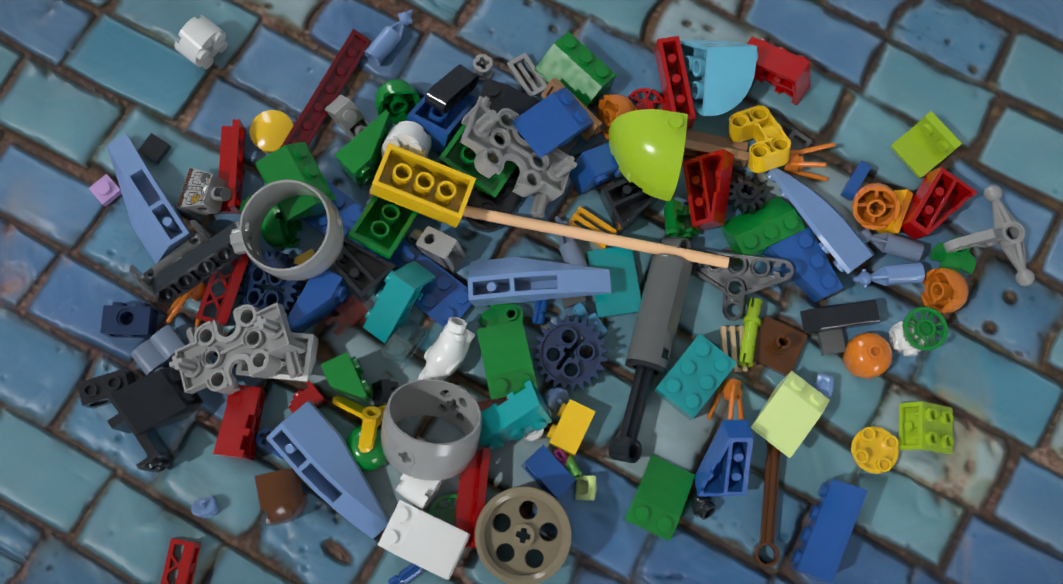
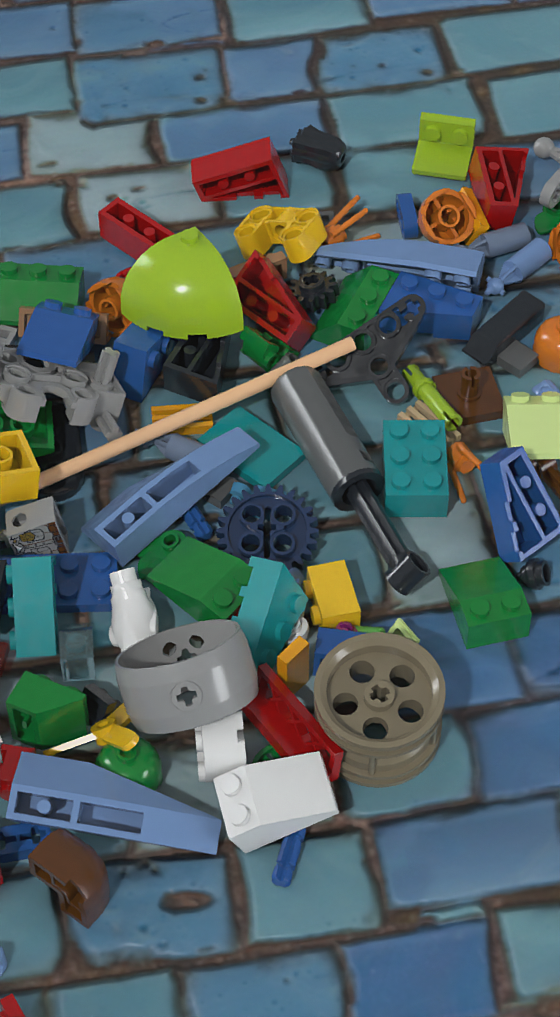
camera: 35 degrees left, 25 degrees down
medium azure brick [680,40,758,116] -> none
none -> light orange tile [277,636,309,694]
none -> black piece [289,124,346,172]

